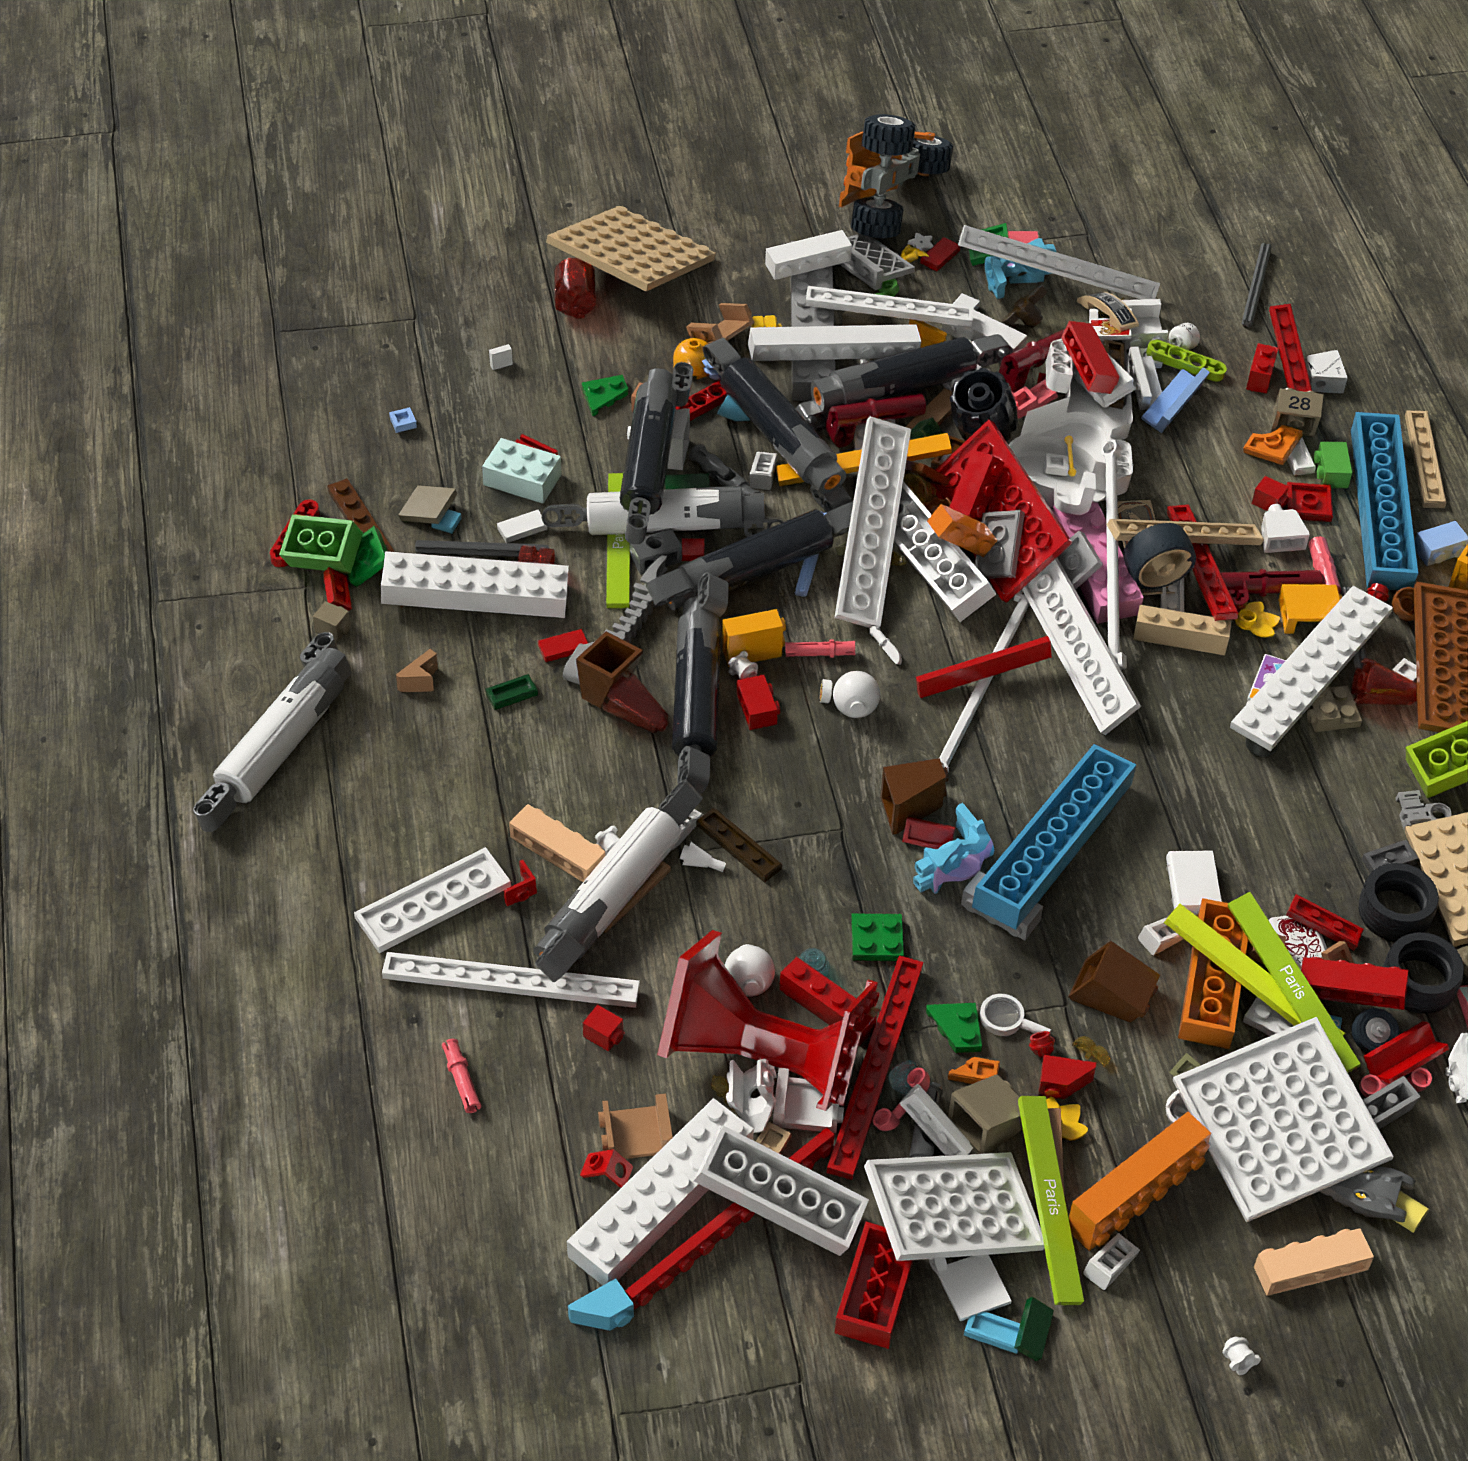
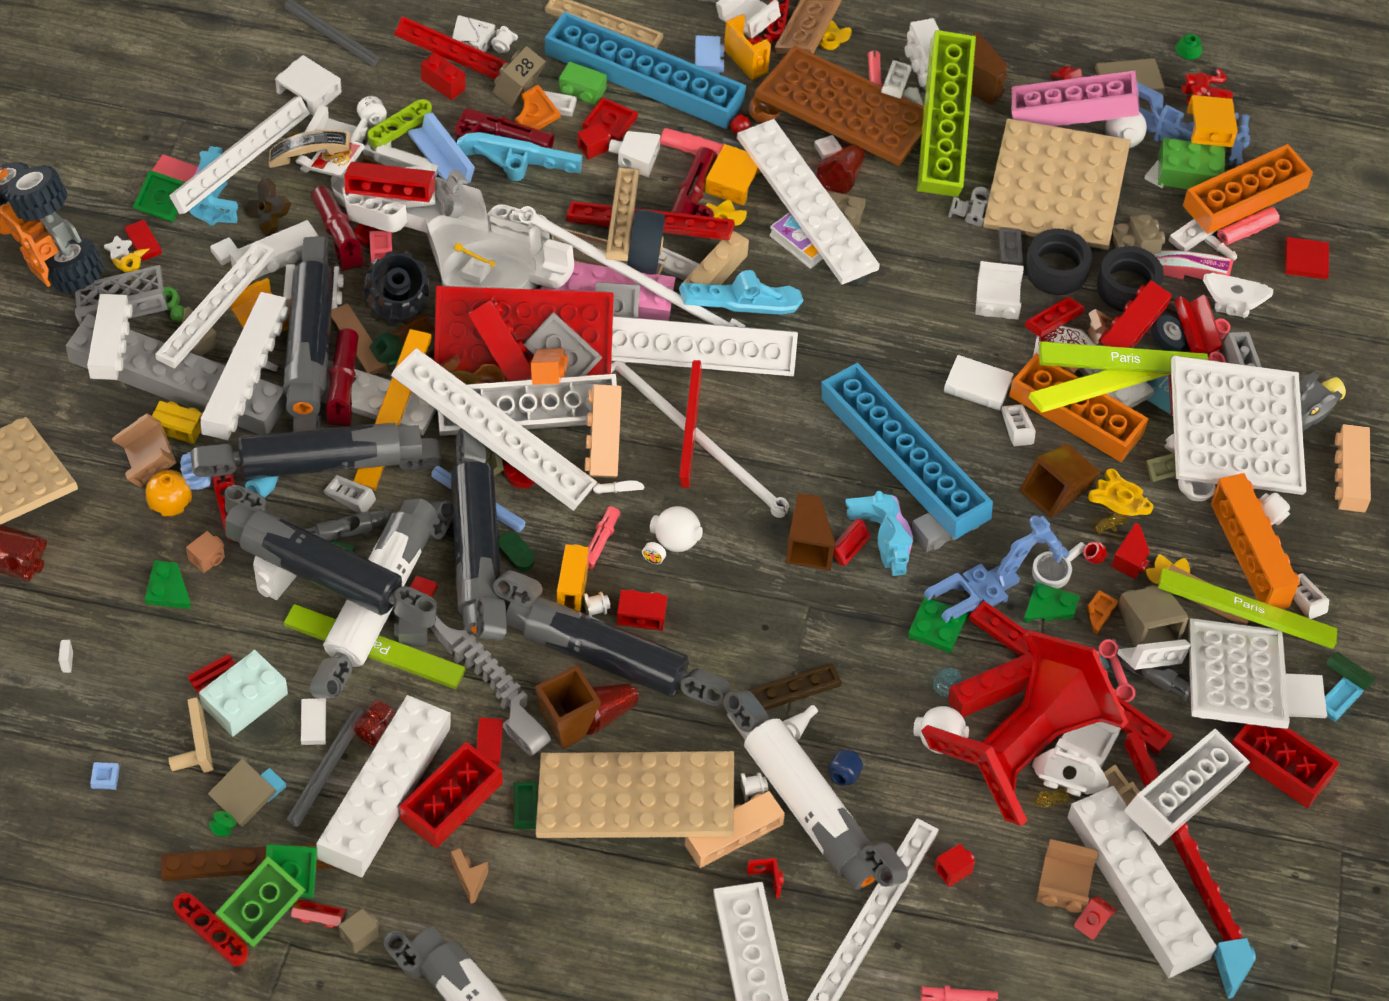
camera: 70 degrees left, 5 degrees up
none -> tan piece [169,697,213,773]
none -> green wheel [208,811,236,837]
none -> white panel [275,55,341,116]
none -> red brick [399,742,503,849]
none -> light grey piece [435,169,468,218]
none -> dark red piece [455,108,555,149]
none -> medium azure piece [456,132,582,181]
none -> white brick [491,26,518,53]
none -> dark green tile [498,532,535,571]
none -> tan plate [536,751,734,838]
none -> light nougat brick [585,385,621,478]
none -> medium azure piece [679,270,804,314]
none -> dark blue head [828,750,863,786]
none -> medium blue piece [924,516,1070,623]
none -> white panel [975,261,1023,319]
none -> yellow tile [1088,469,1153,516]
none -> white head [1260,493,1290,526]

